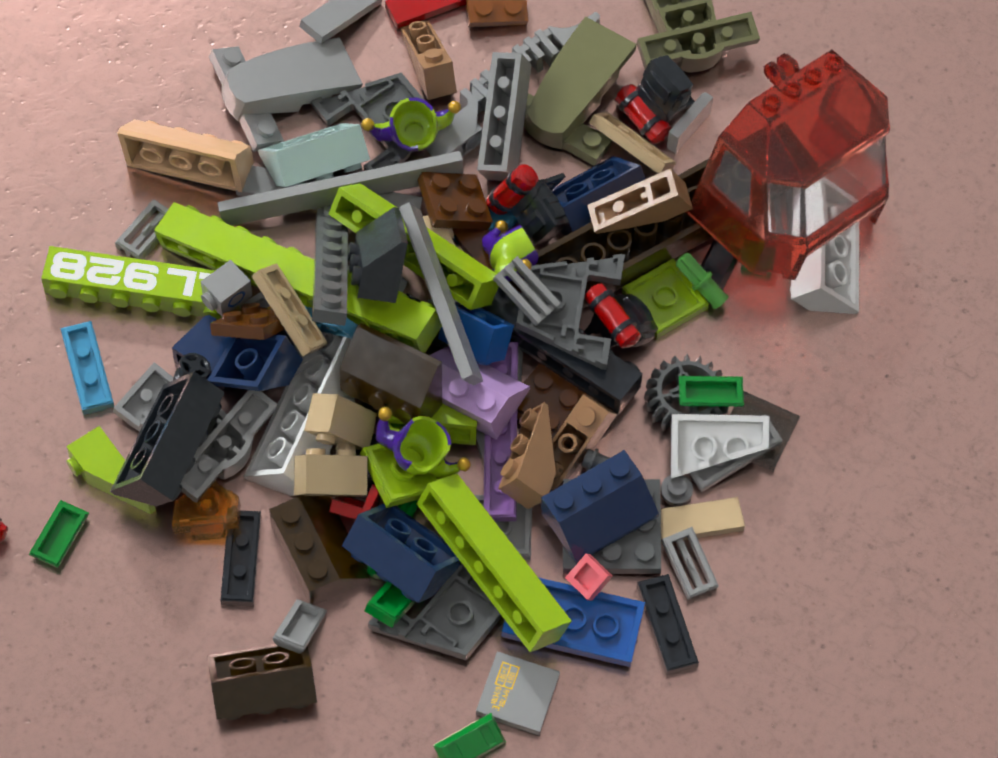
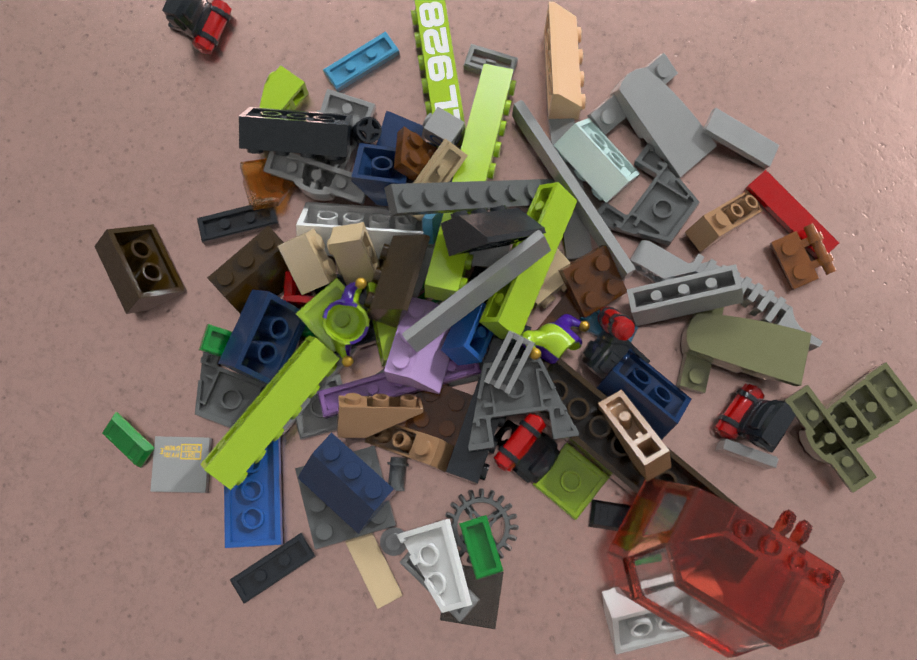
camera: 75 degrees right, 15 degrees up
green tile [29,500,89,568] -> none
light grey tile [272,599,327,654] -> none
lime piece [361,97,461,151] -> none
coral tile [565,553,613,601] -> none
tan tile [589,112,676,174] -> none
light grey tile [661,527,719,600] -> none
bright green axle [675,253,729,309] -> none

